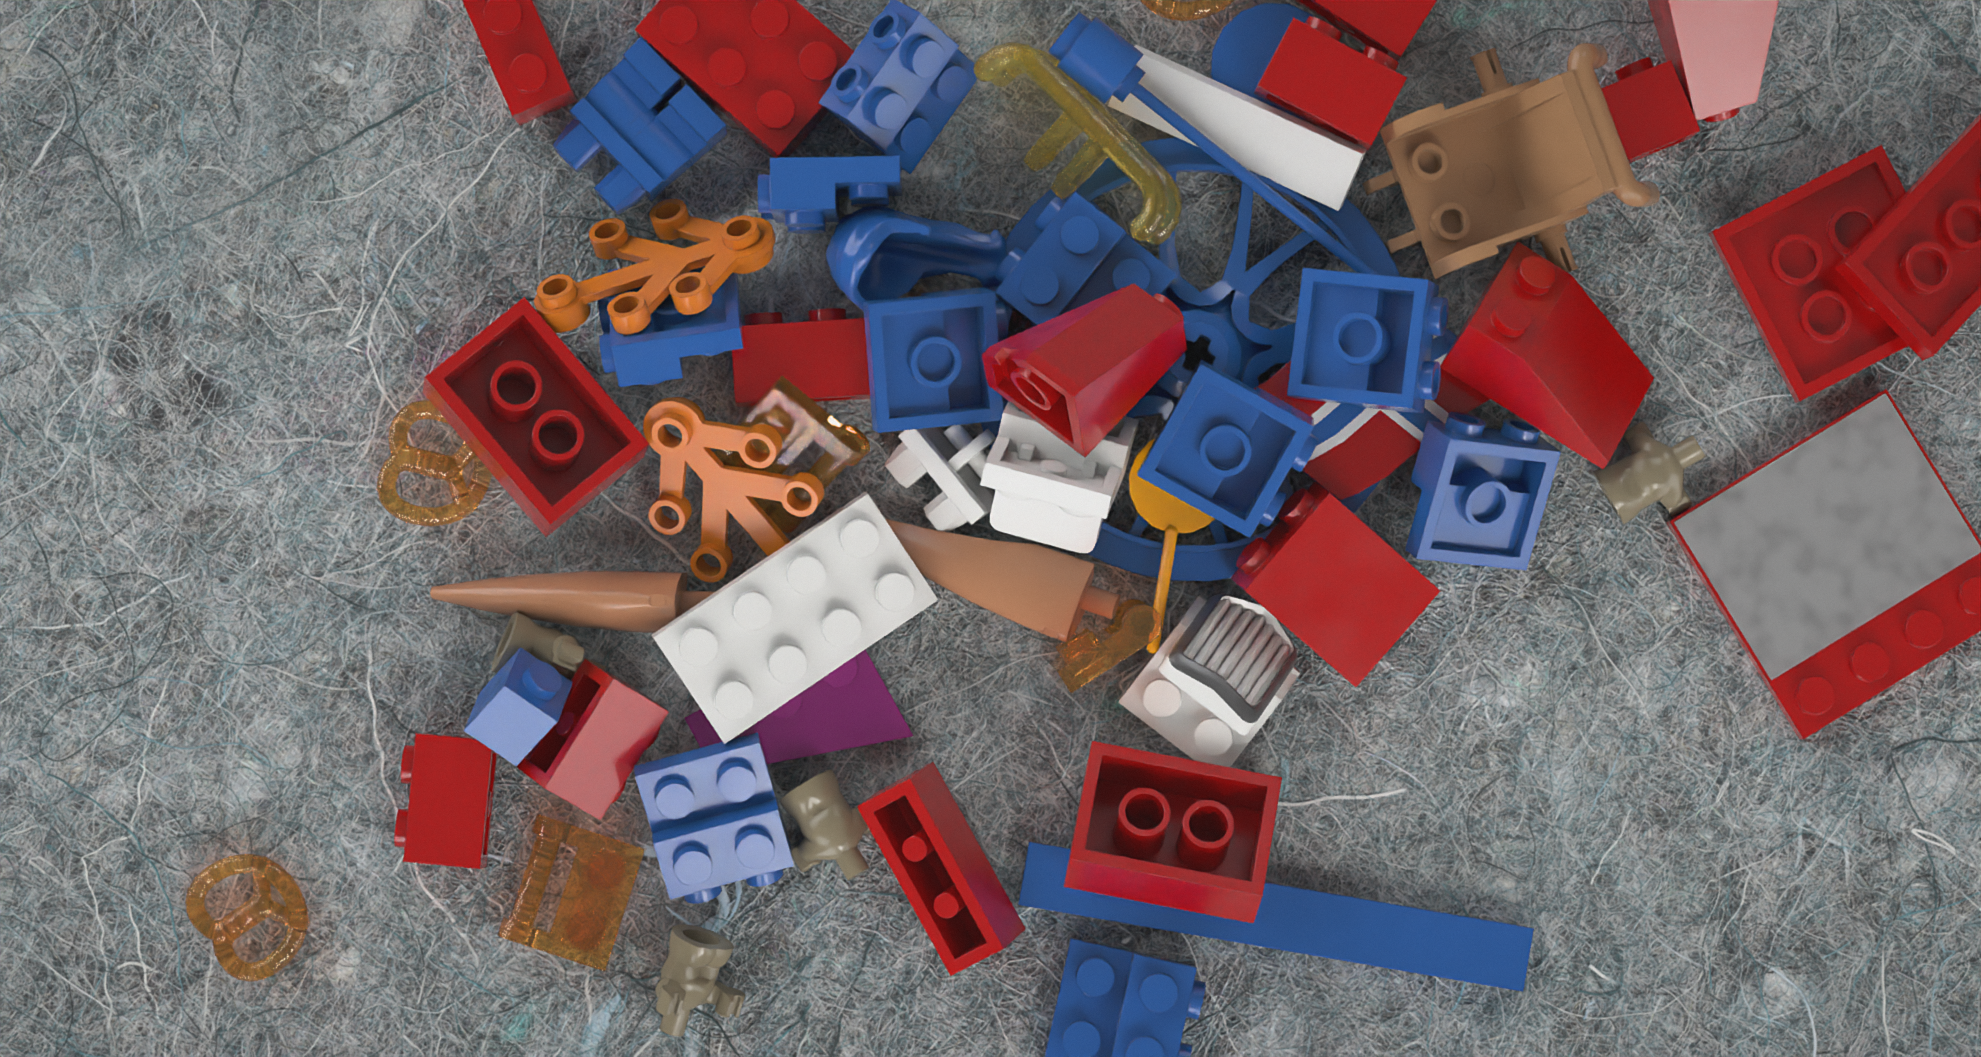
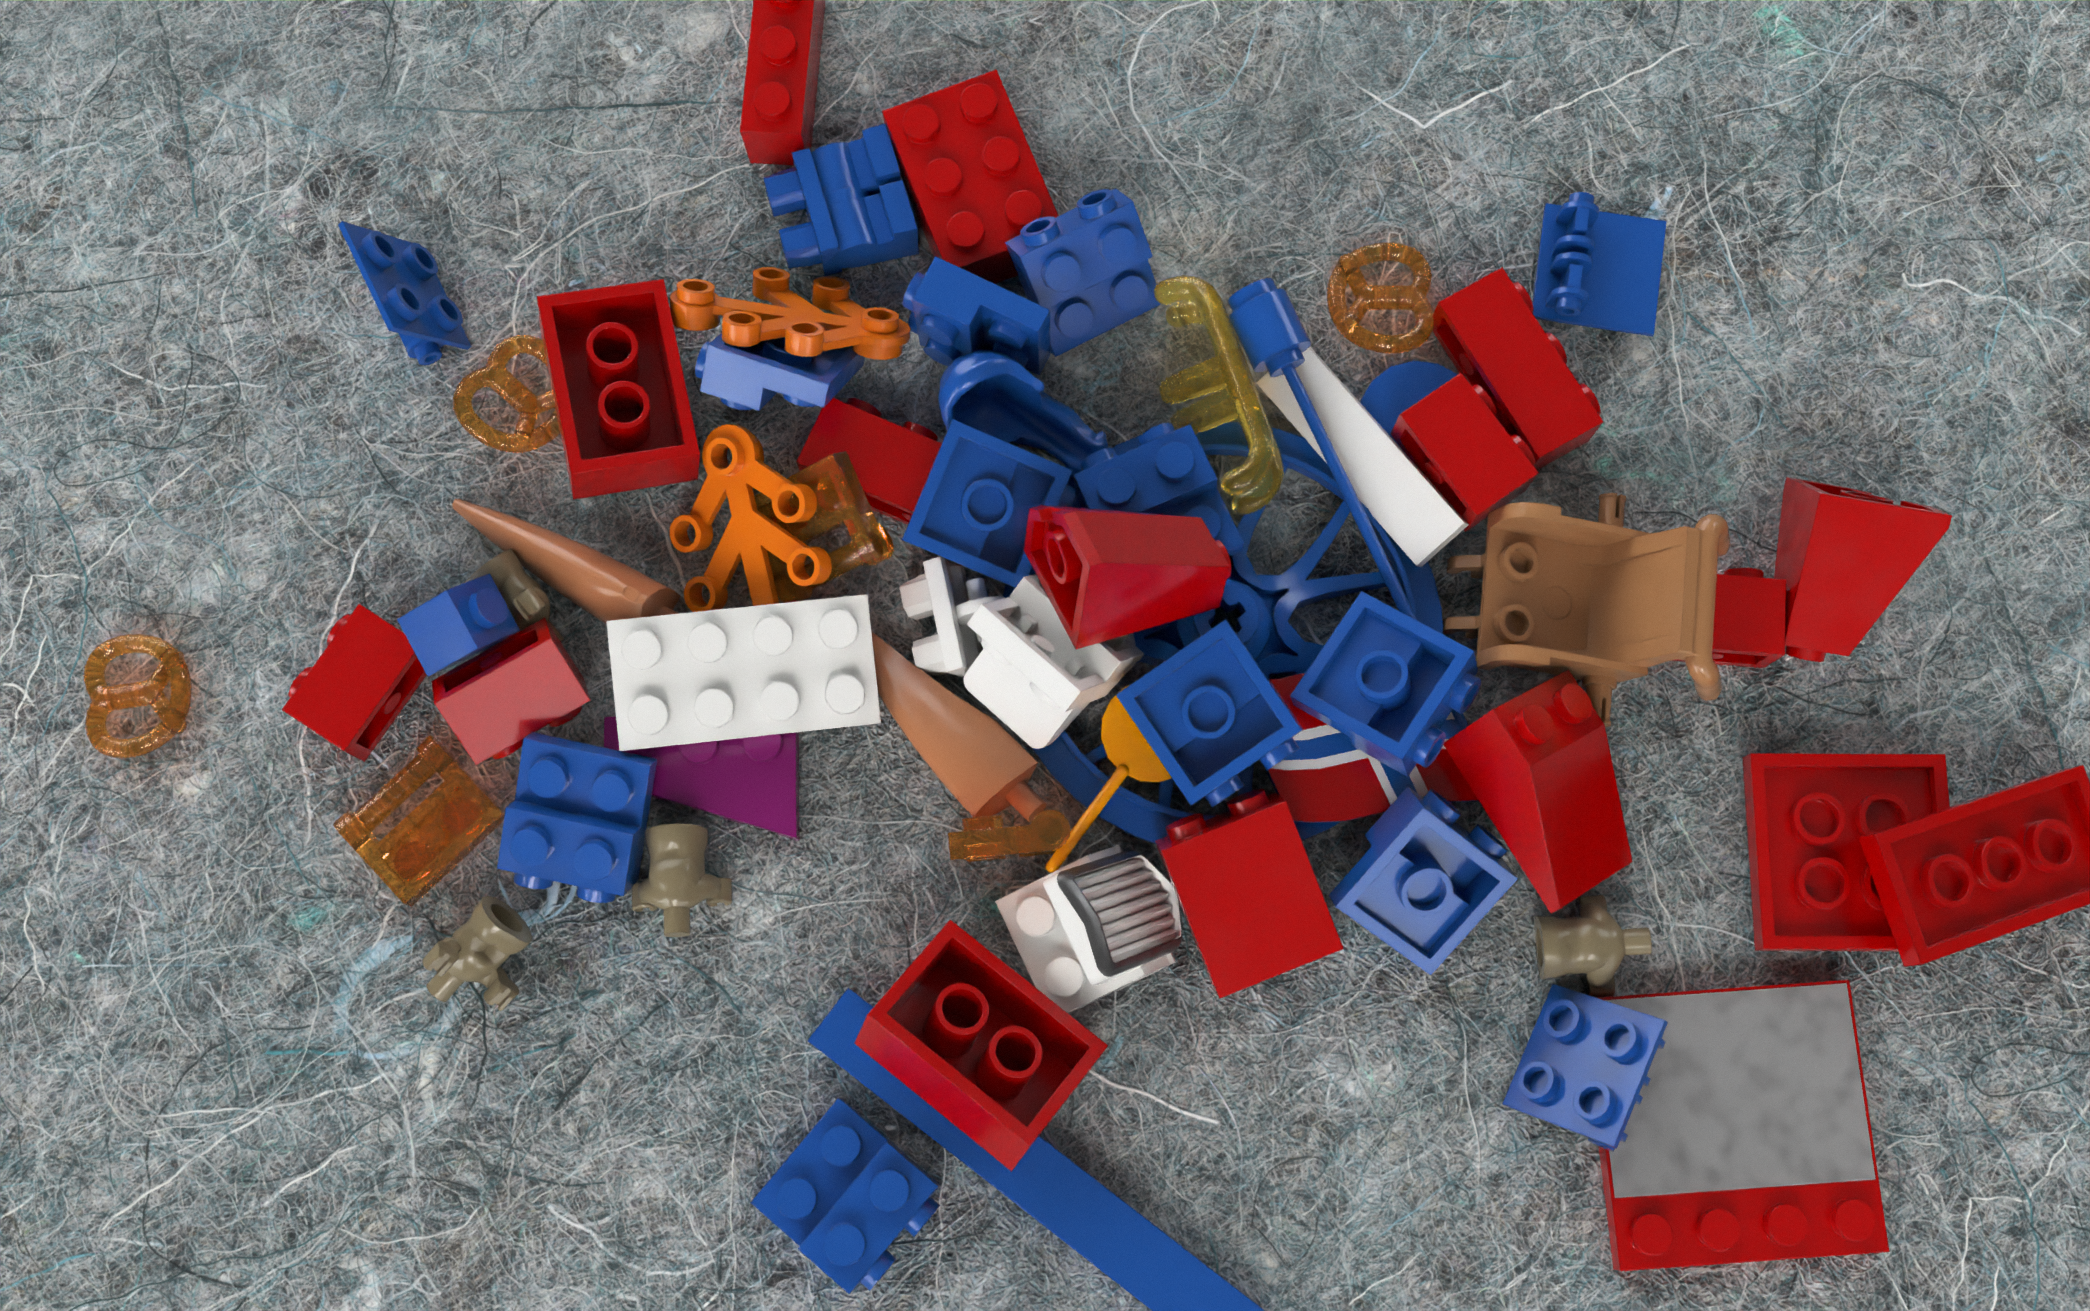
camera: 30 degrees right, 10 degrees down
red brick [857,762,1026,976] -> none
none -> blue hinge [338,221,472,365]
none -> blue hinge [1502,984,1668,1152]

